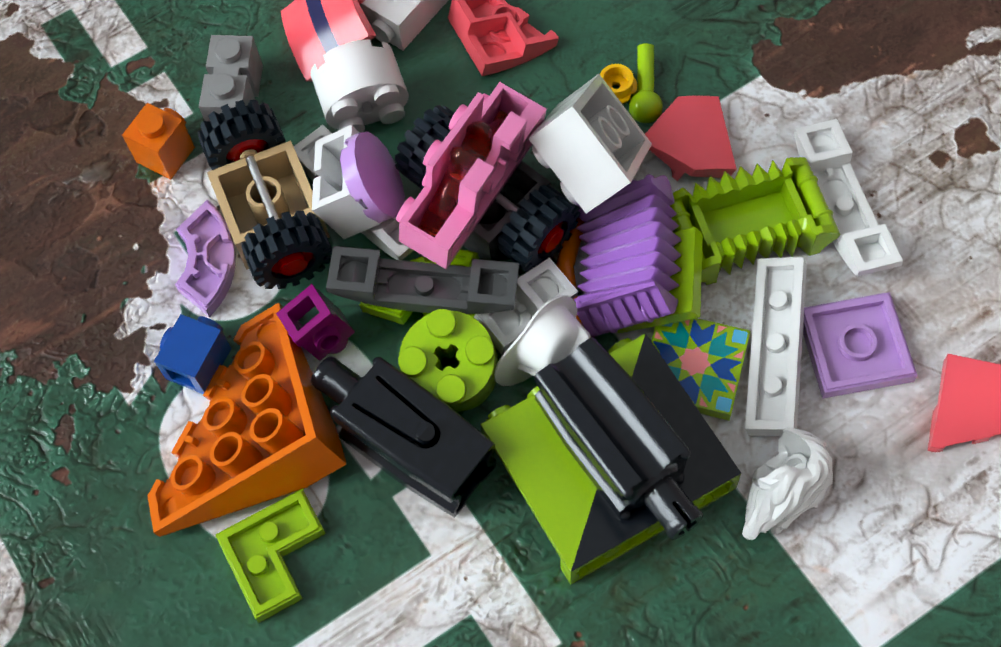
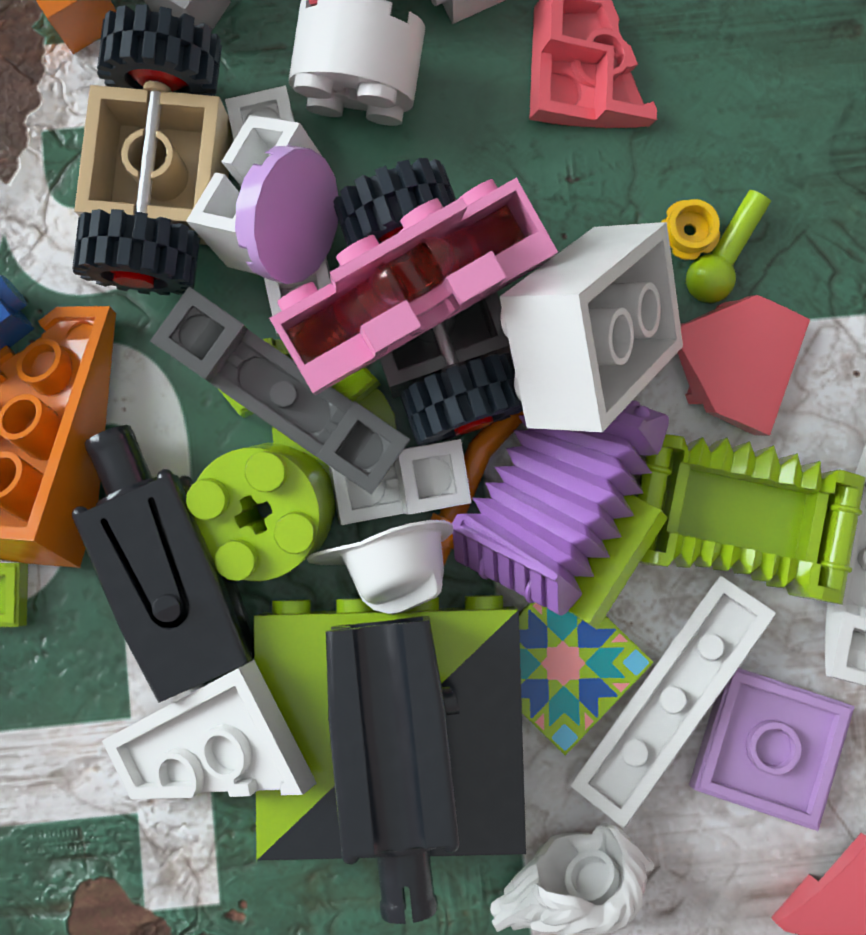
camera: 25 degrees right, 20 degrees up
lavender tile [175,200,236,317] -> none
magenta brick [276,284,355,361] -> none
none -> white wing [102,660,317,799]

